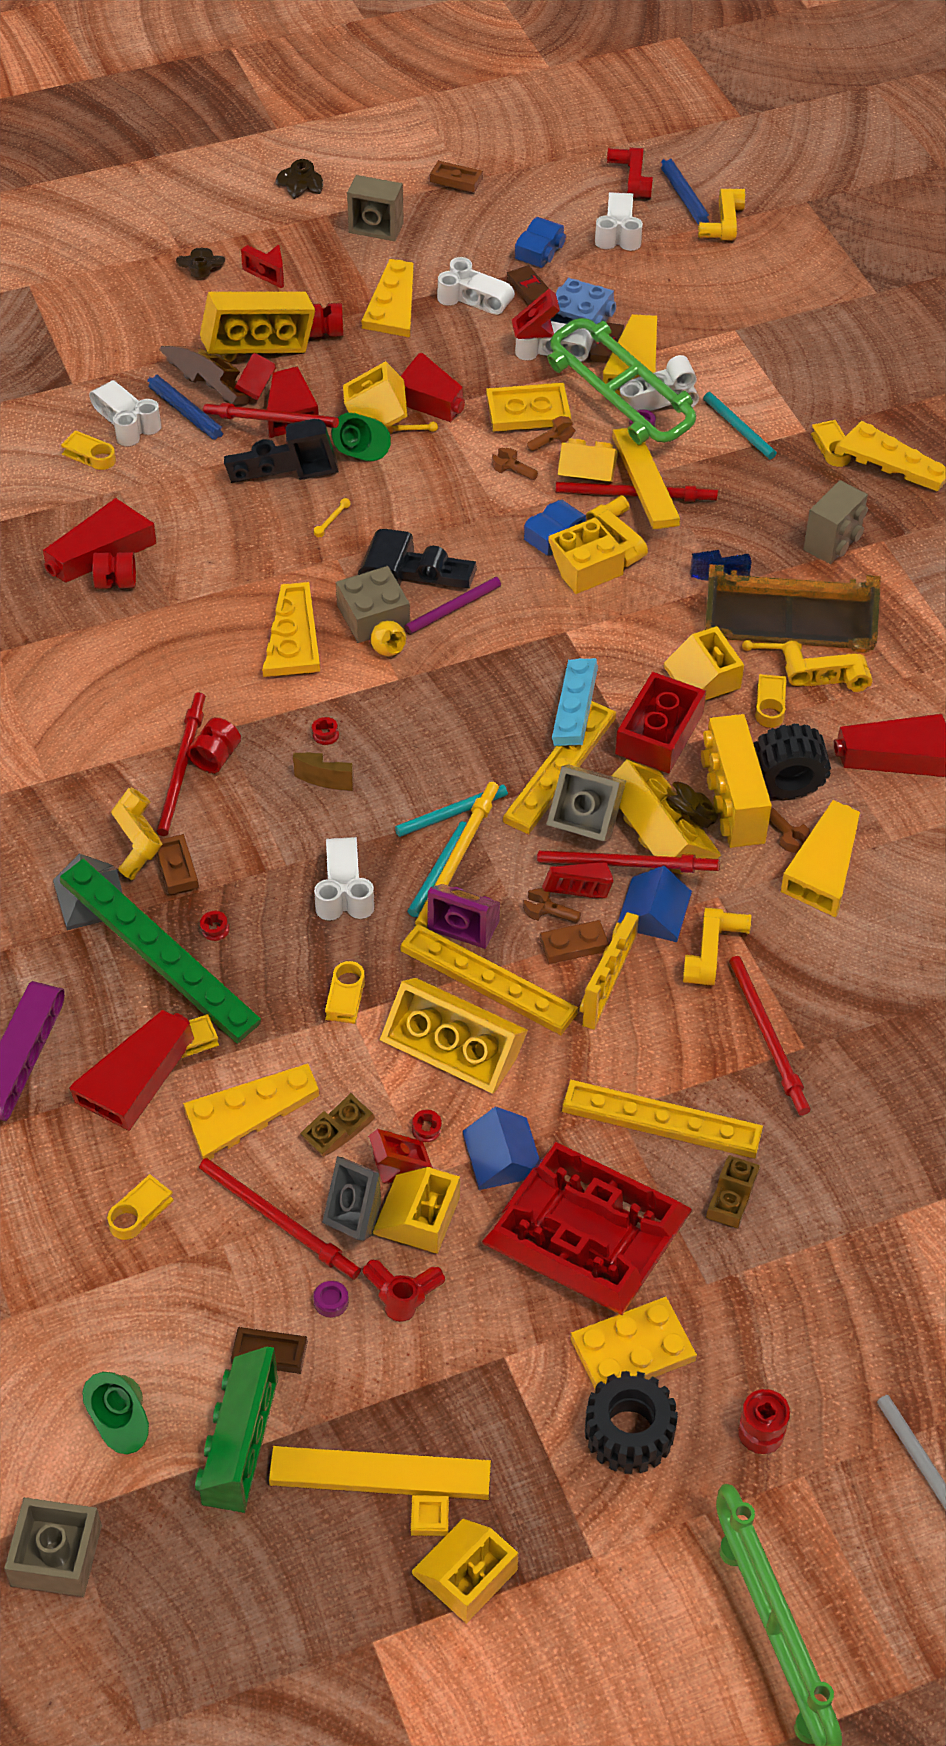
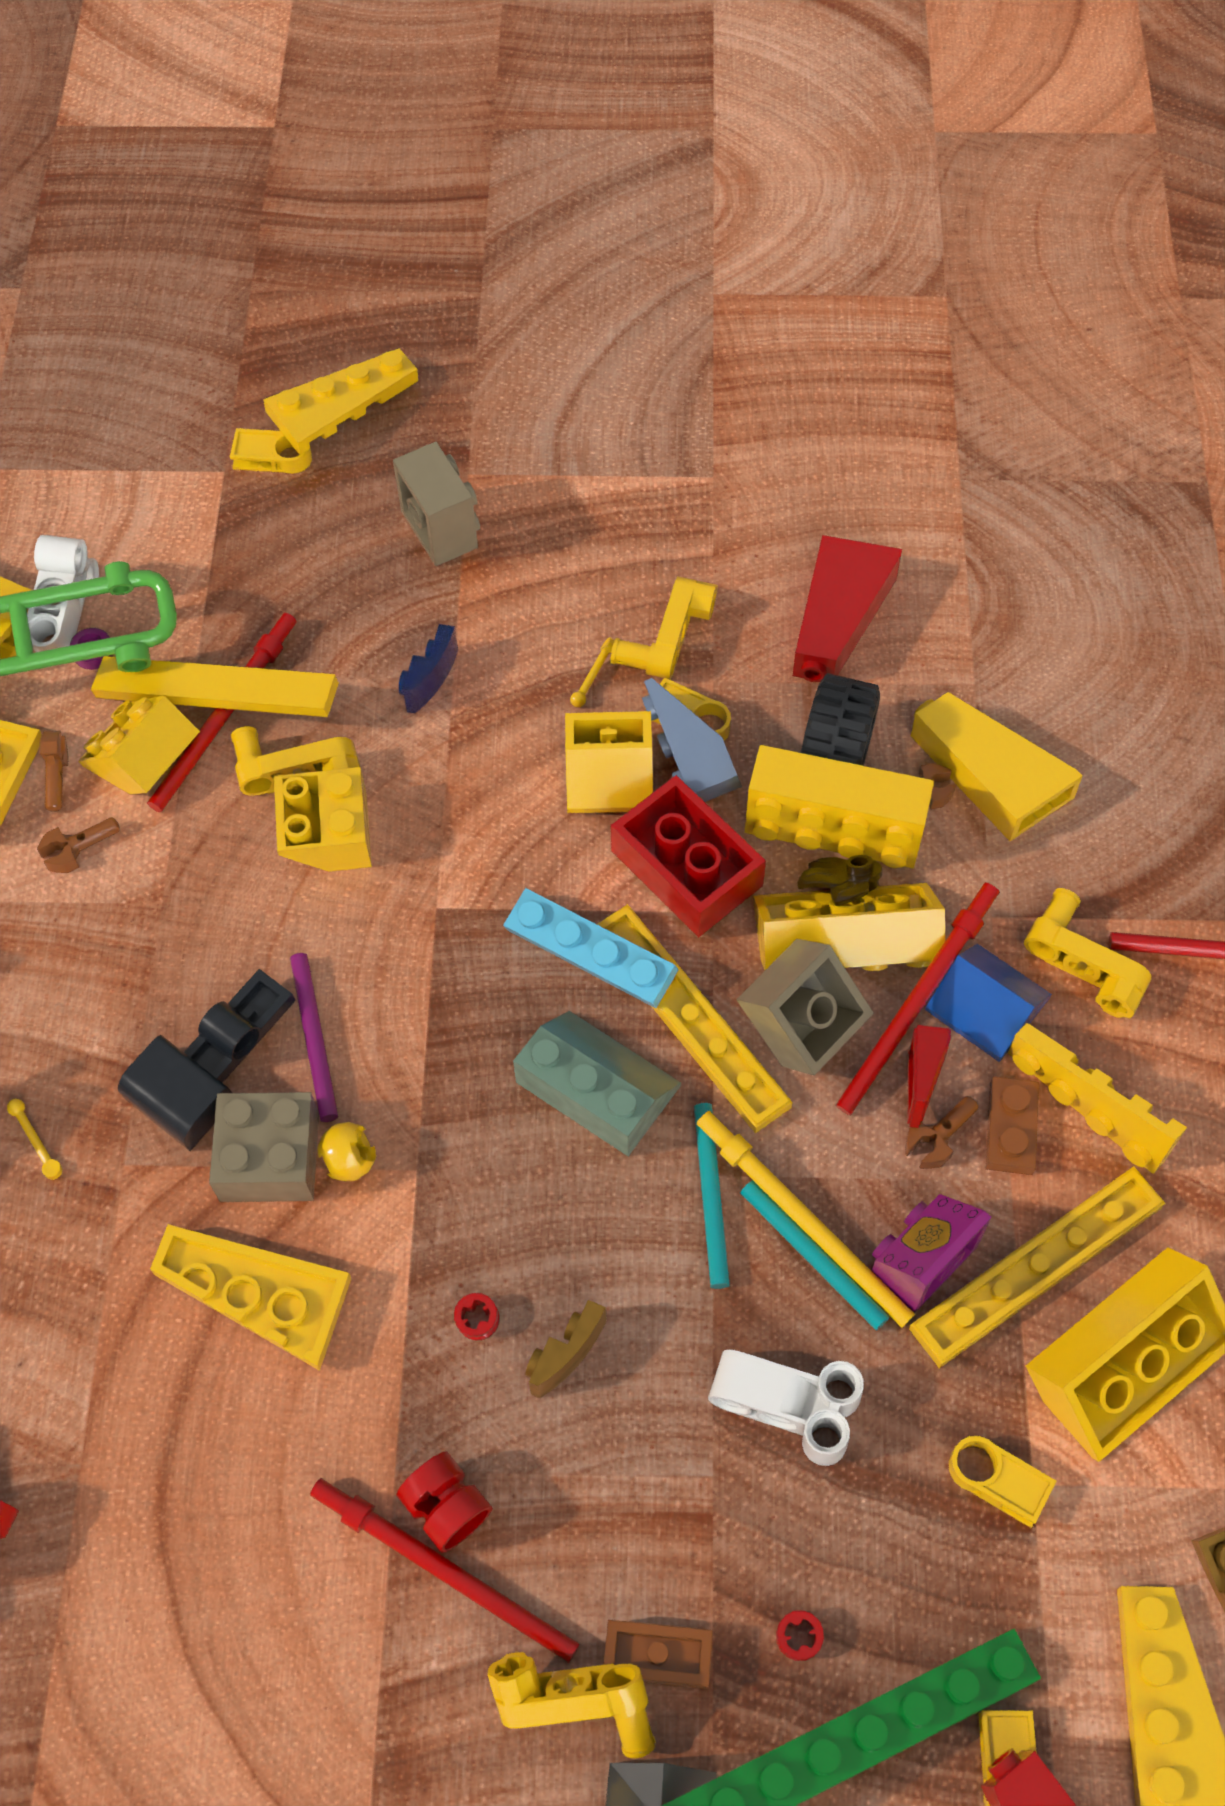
camera: 65 degrees left, 10 degrees up
blue brick [524,500,586,556] -> none
teal bar [703,392,777,460] -> none
windscreen [704,564,881,653] -> none
none -> sand green slope [513,1011,681,1156]
none -> sand blue slope [642,678,742,802]

